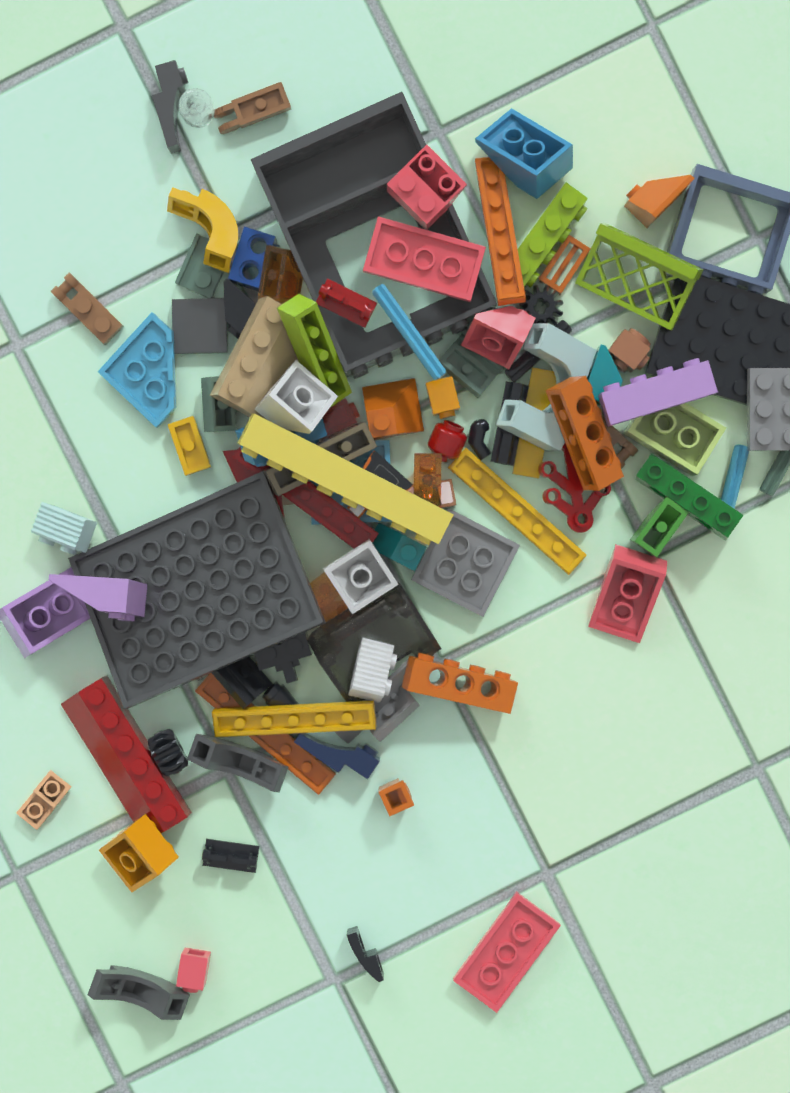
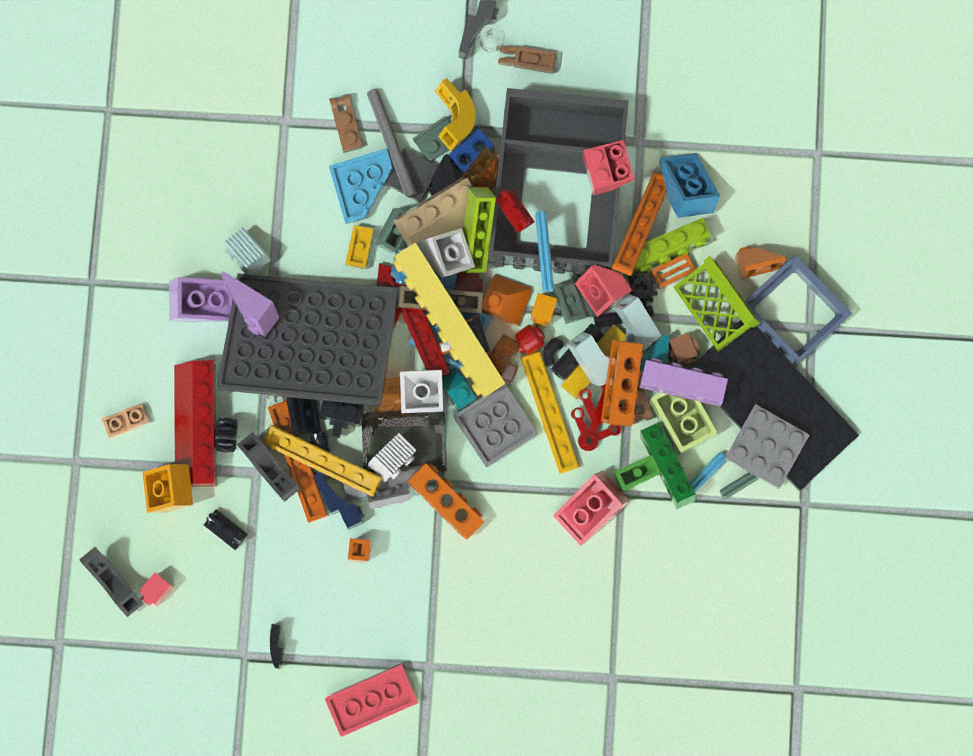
camera: 25 degrees right, 10 degrees down
coral plate [363,216,486,302] -> none
none -> light grey axle [367,89,416,198]

